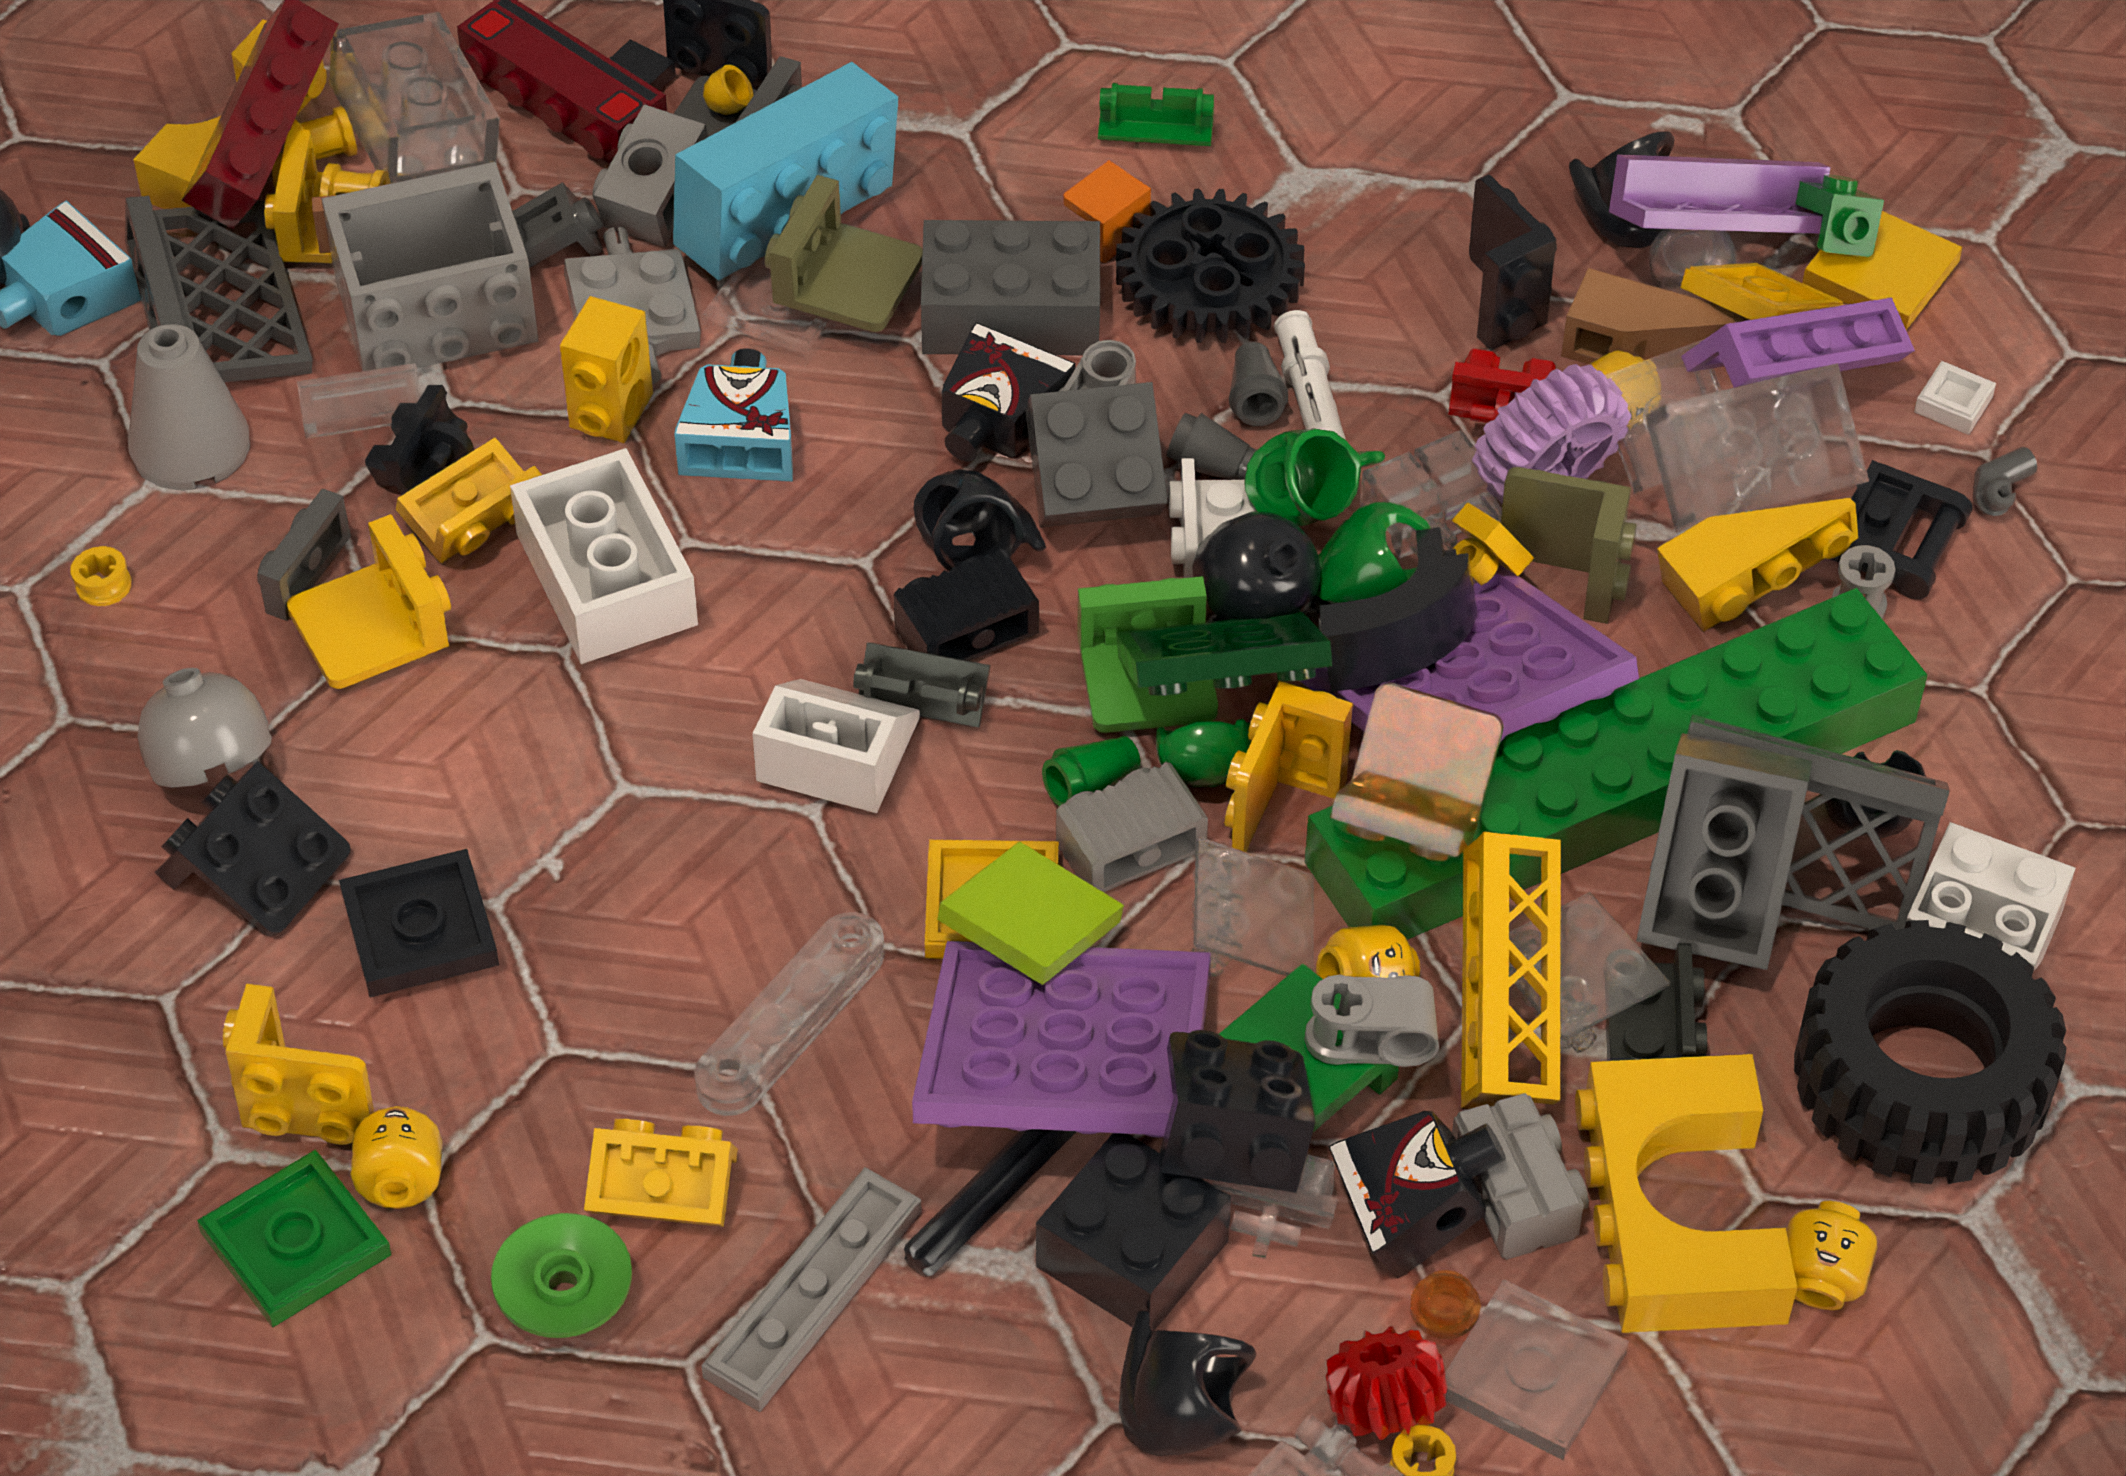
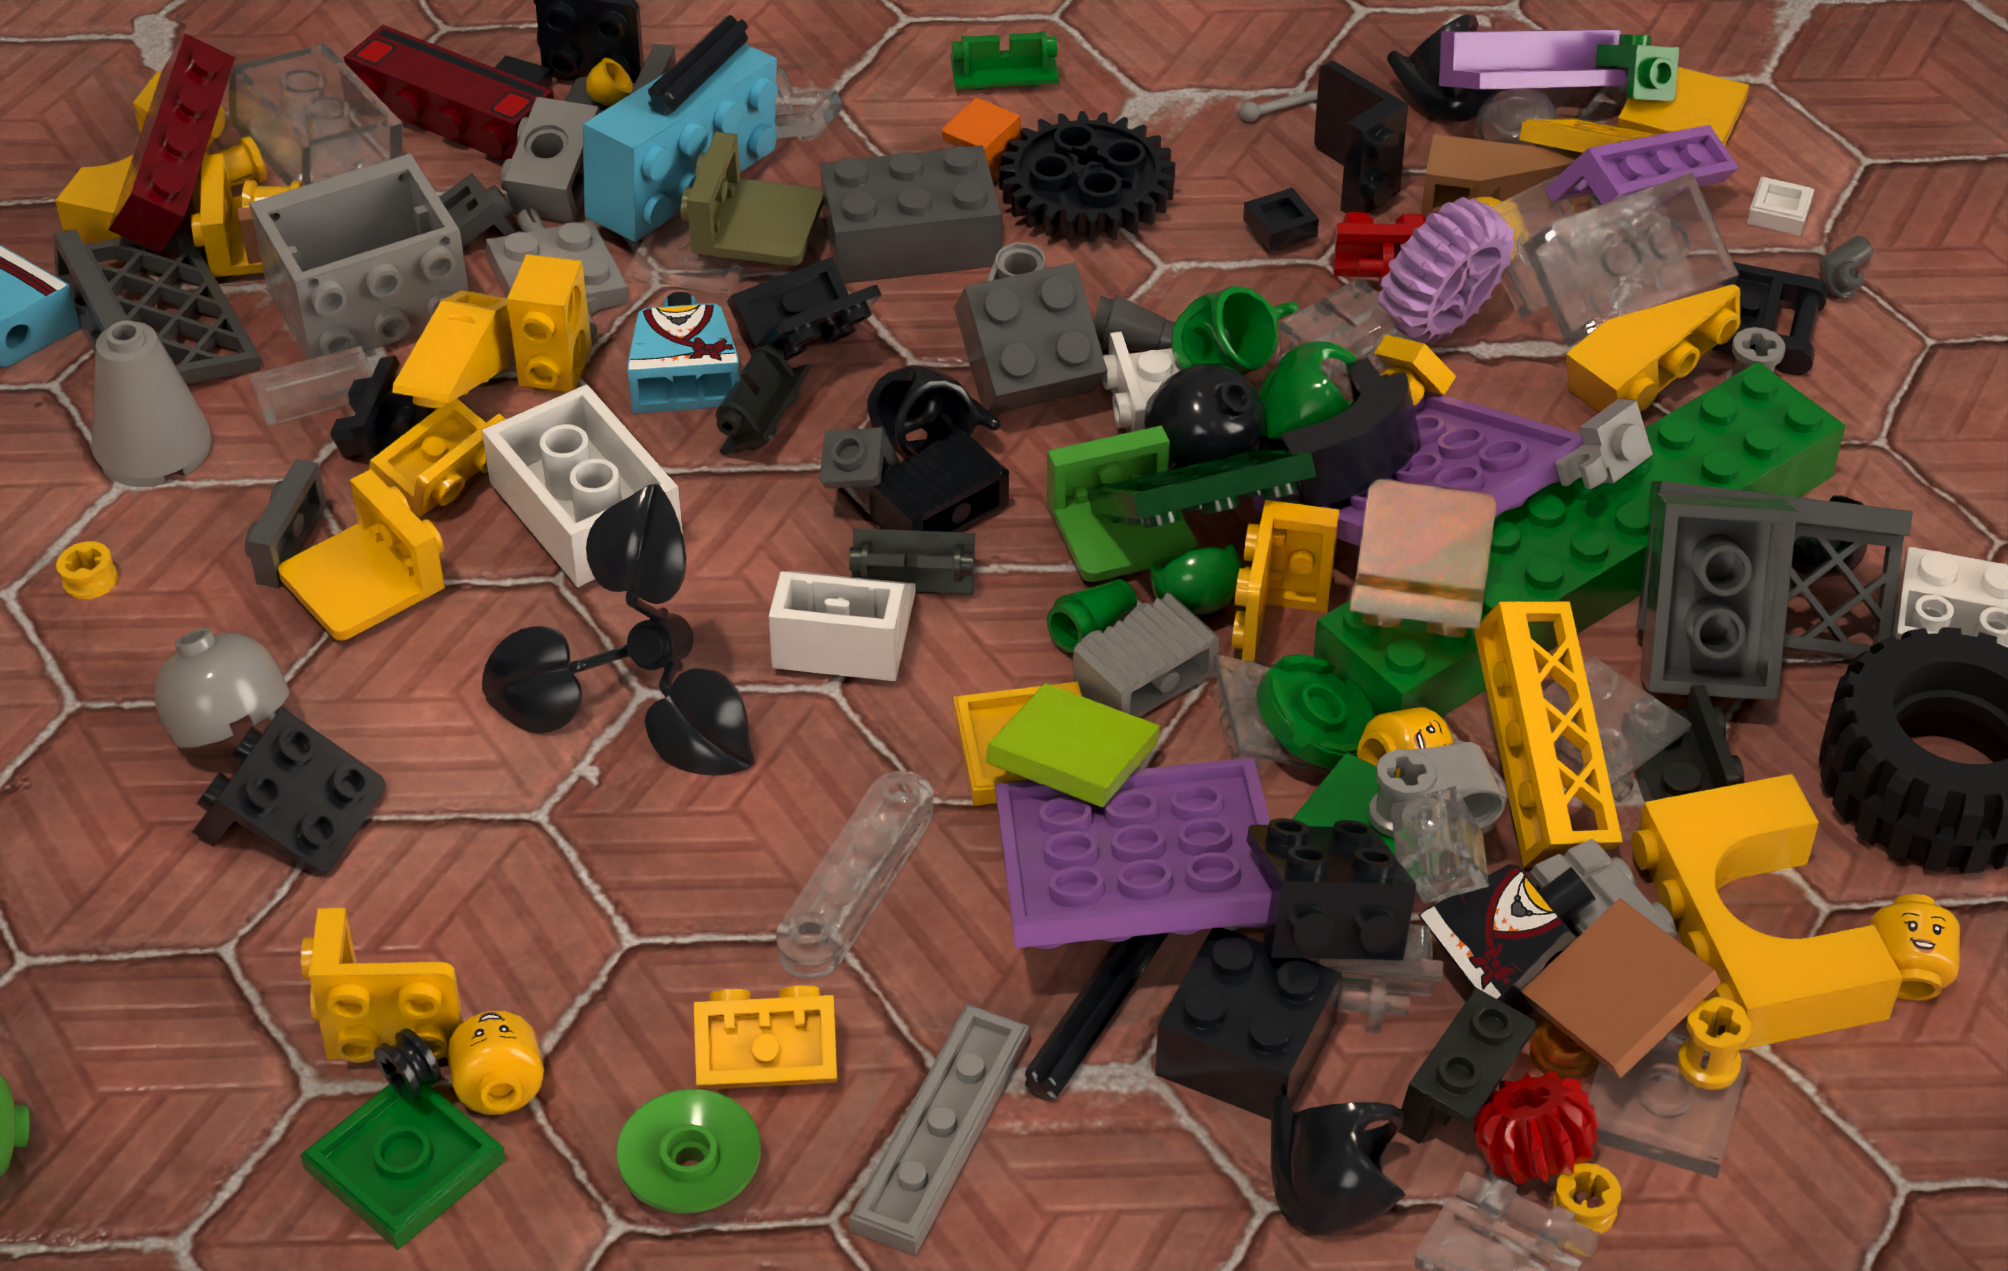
camera: 10 degrees left, 5 degrees down
black plate [339,849,499,998] -> none
torso [941,322,1076,462] -> none
dark grey cone [1229,342,1288,426] -> none
white pin [1274,310,1346,440] -> none
olive bracket [1501,467,1637,624] -> none
none -> black bush [374,1028,442,1100]
none -> yellow slope [392,290,512,408]
none -> black plant [482,484,755,776]
none -> black axle [648,15,748,115]
none -> pearl dark grey hinge [716,344,811,455]
none -> black bracket [727,257,882,361]
none -> clear bracket [775,67,843,141]
none -> dark grey bracket [820,427,900,490]
none -> light grey hinge [1239,89,1318,122]
none -> black plate [1243,188,1319,251]
none -> green tile [1256,654,1375,770]
none -> clear brick [1391,786,1489,904]
none -> pearl dark grey bracket [1398,988,1536,1144]
none -> nougat tile [1521,898,1721,1079]
none -> light grey plate [1555,399,1653,489]
none -> yellow bush [1677,997,1752,1090]

